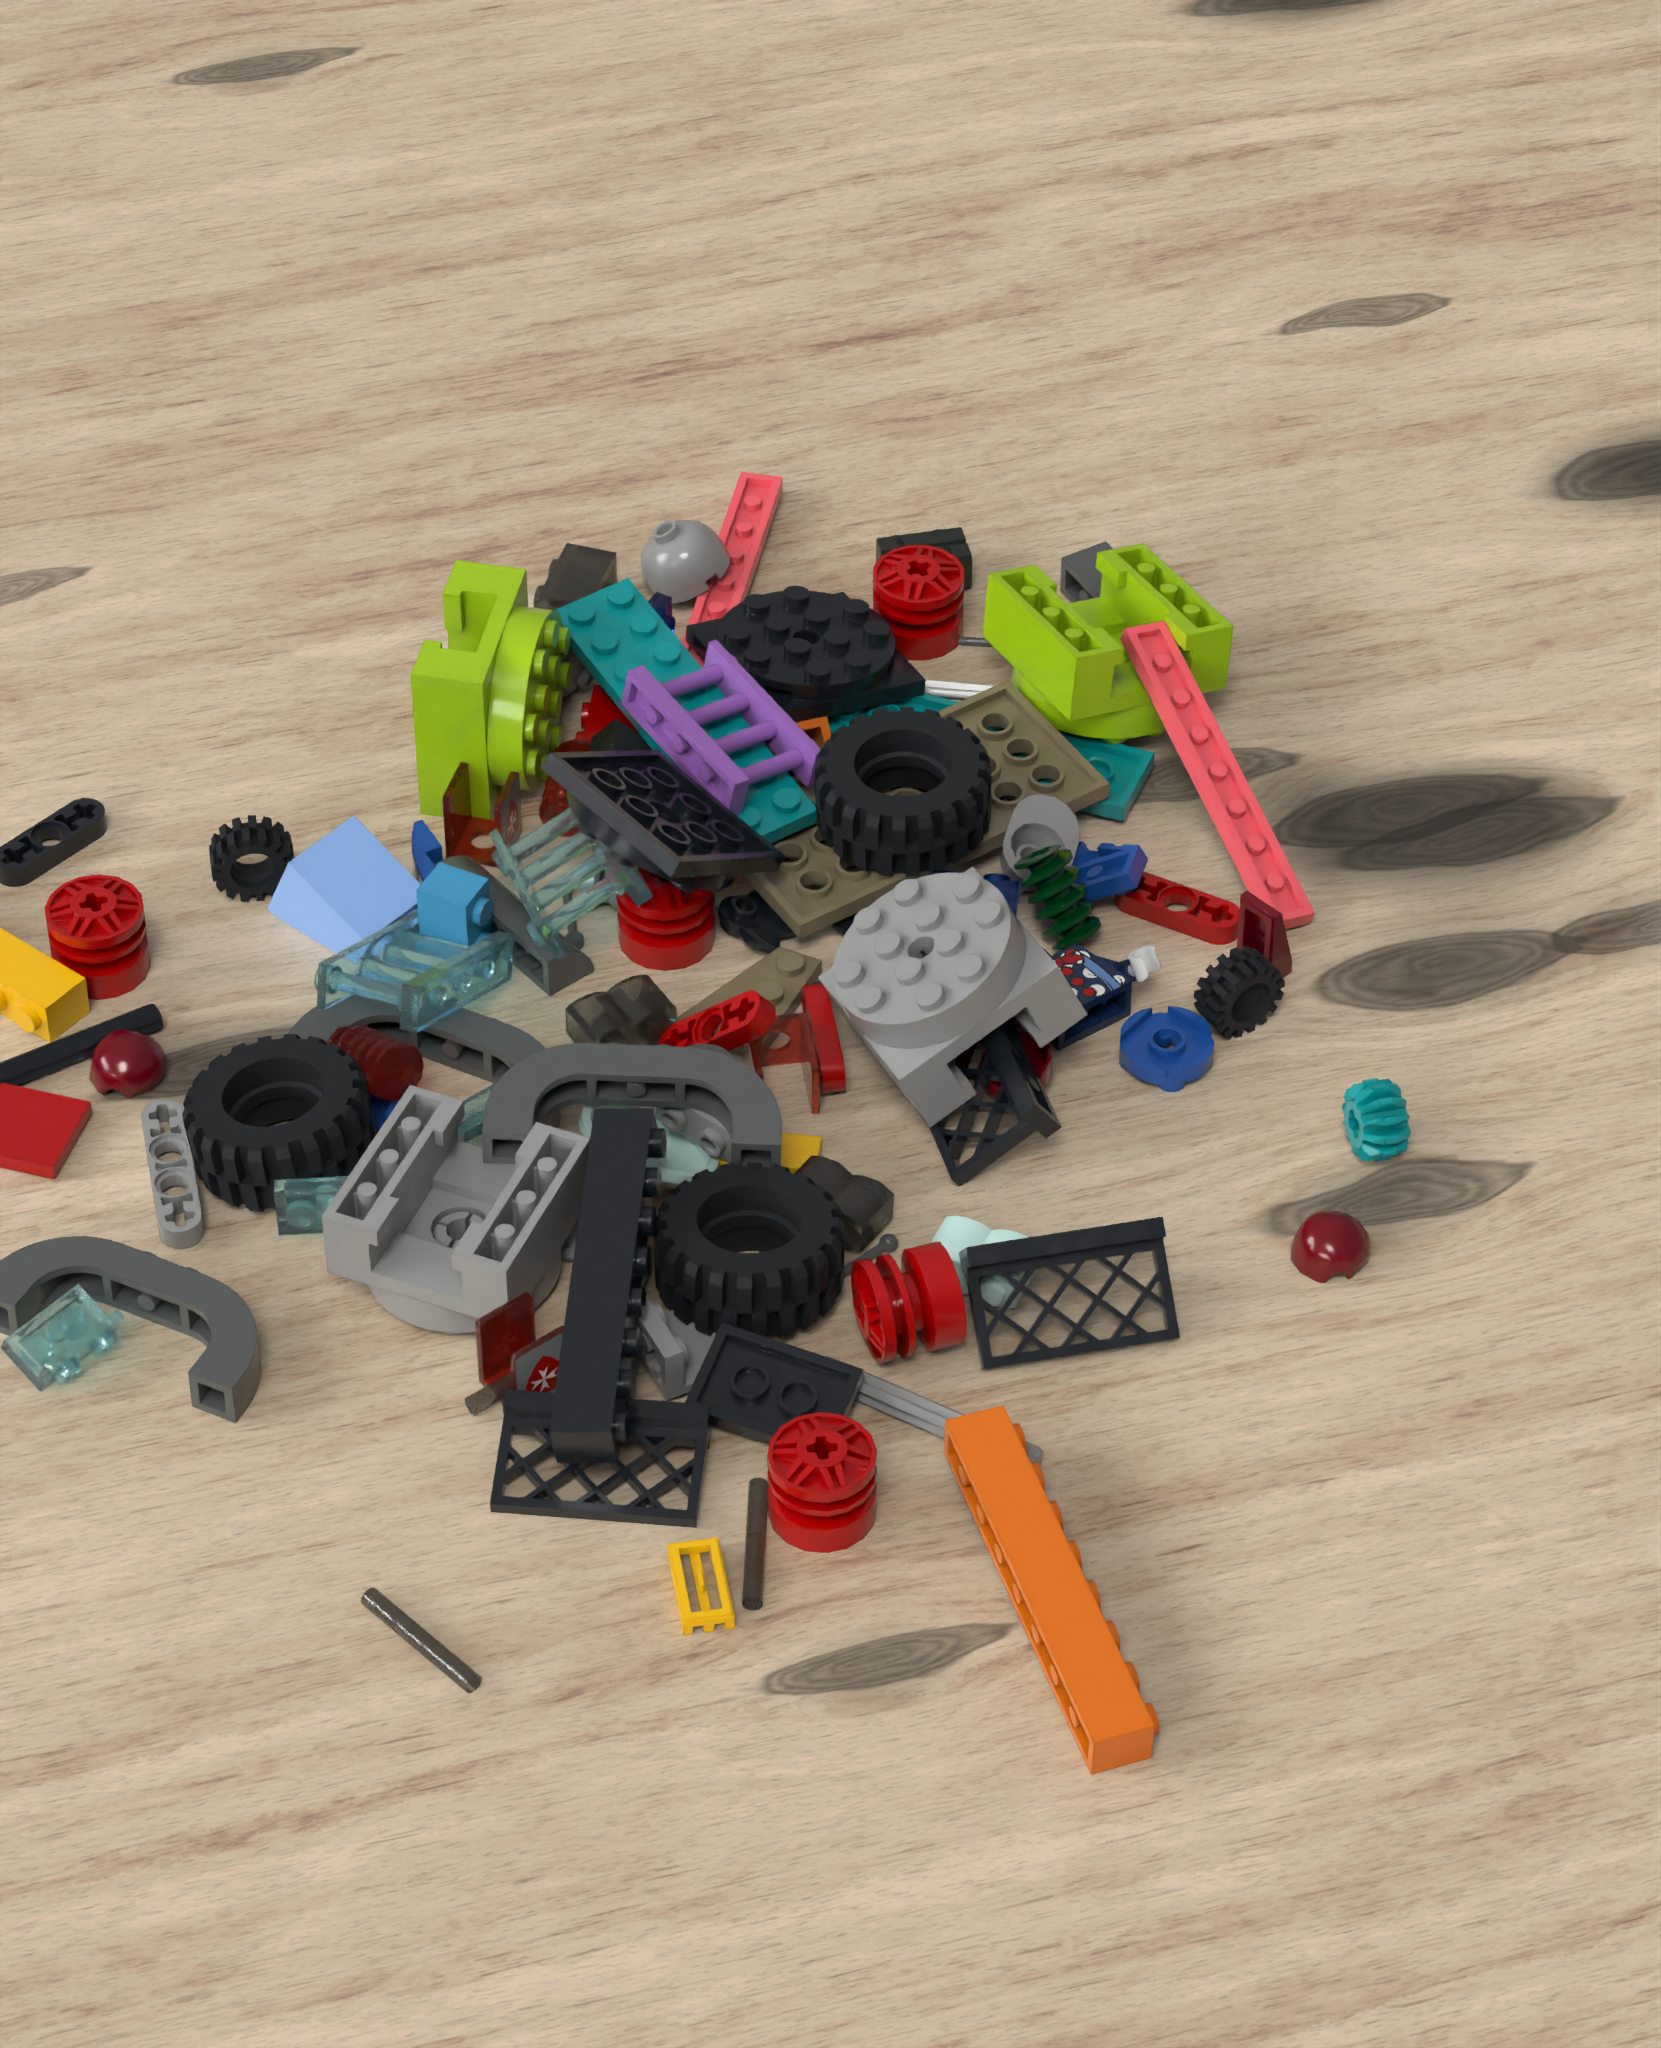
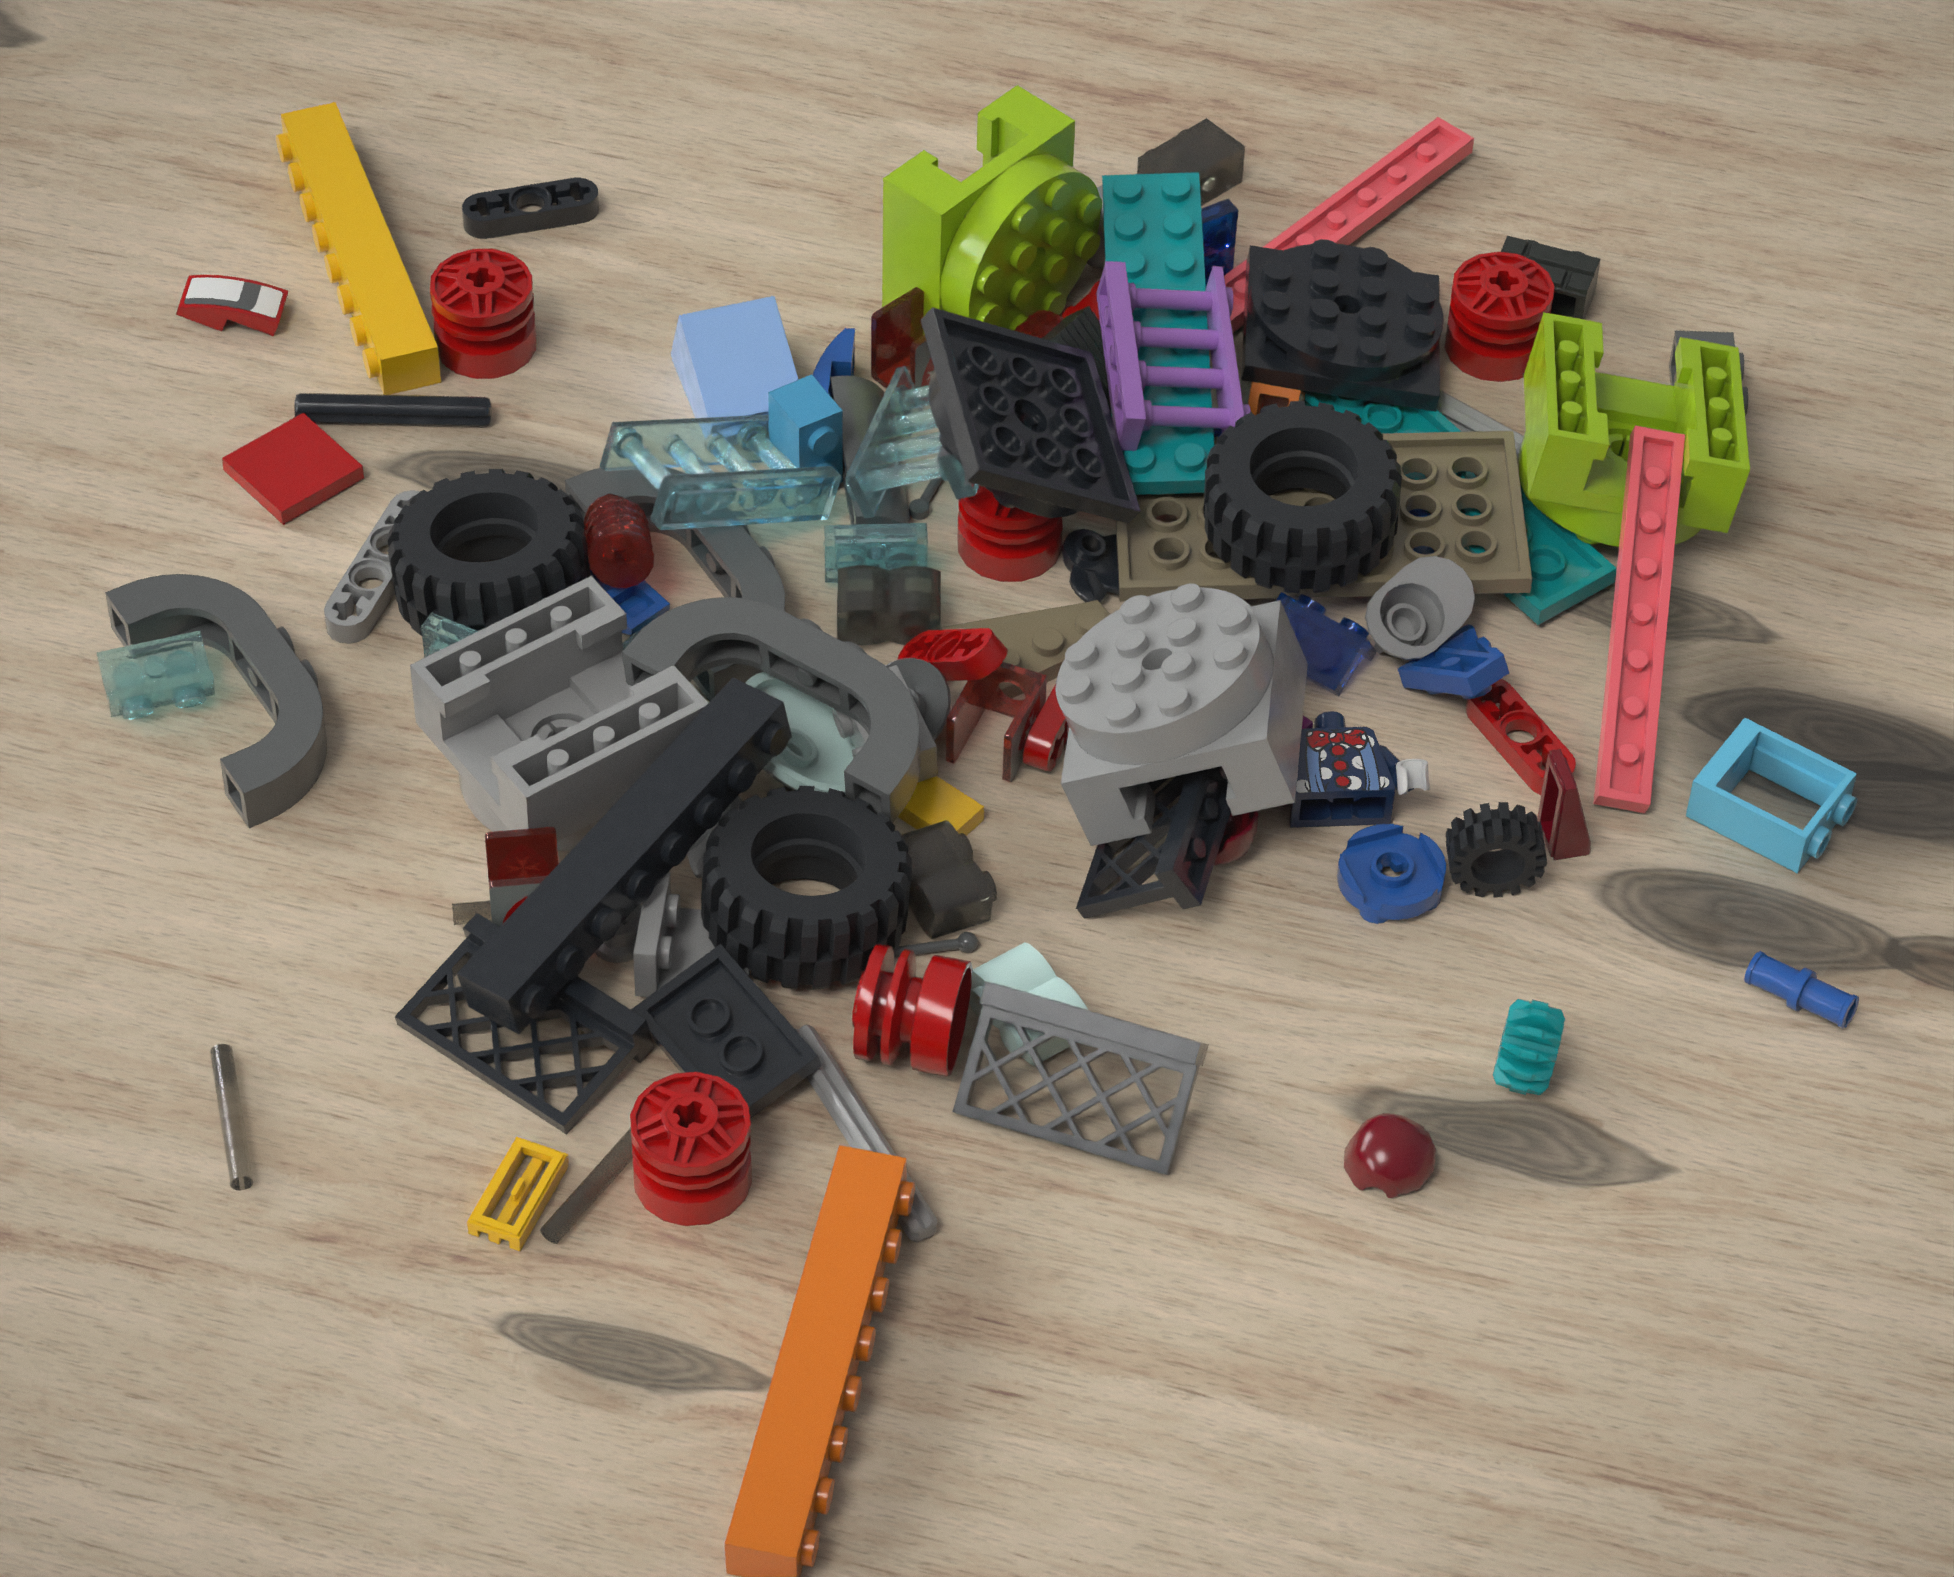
camera: 30 degrees right, 5 degrees up
dark red hair [89,1030,166,1099] -> none
black tyre [209,815,294,902] -> none
light grey cylinder [641,520,730,604] -> none
dark green piece [1013,845,1101,950] -> none
none -> clear light blue bracket [823,523,928,583]
none -> medium azure window [1686,718,1857,874]
none -> blue pin [1744,951,1859,1029]

